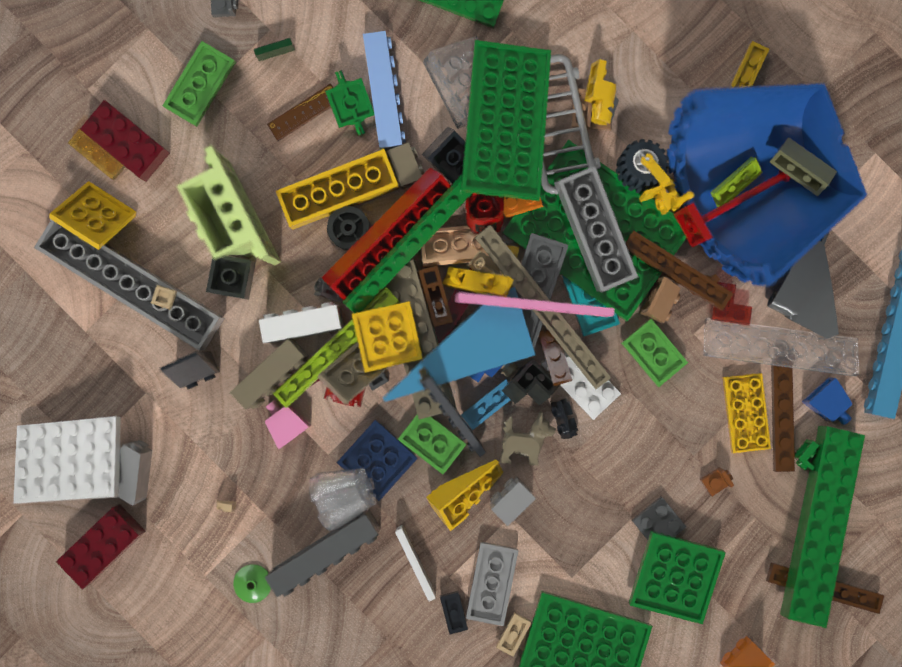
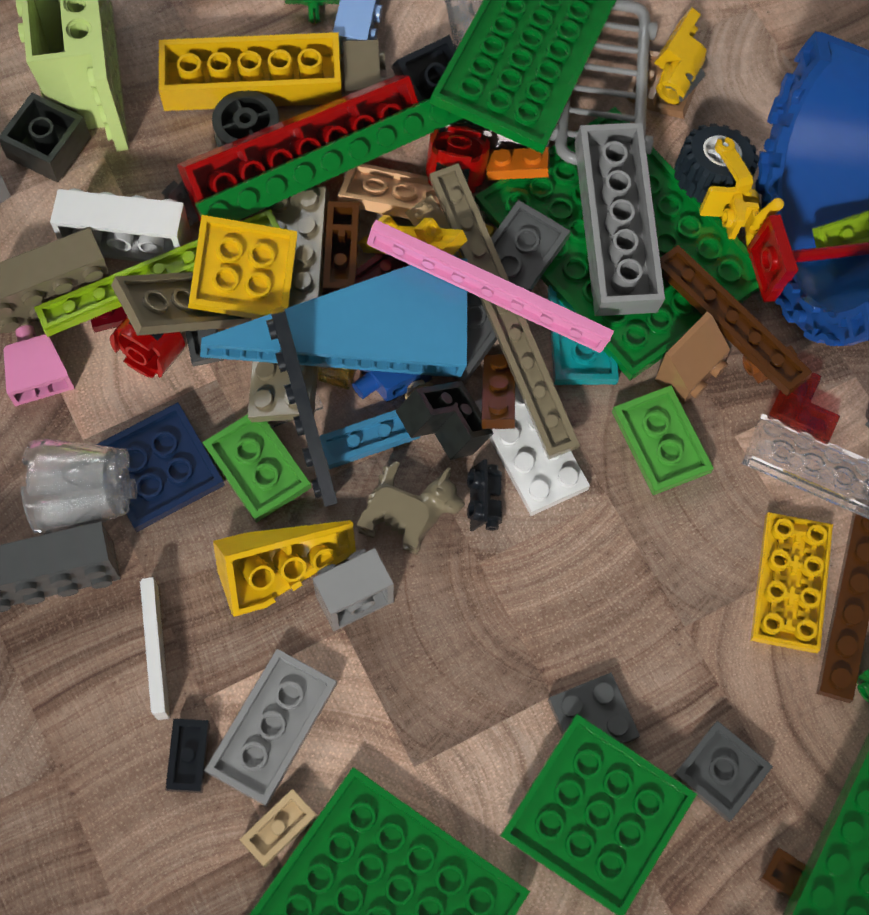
camera: 20 degrees right, 20 degrees down
dark orange bracket [700,468,734,497] -> none
none -> dark grey plate [673,721,773,822]

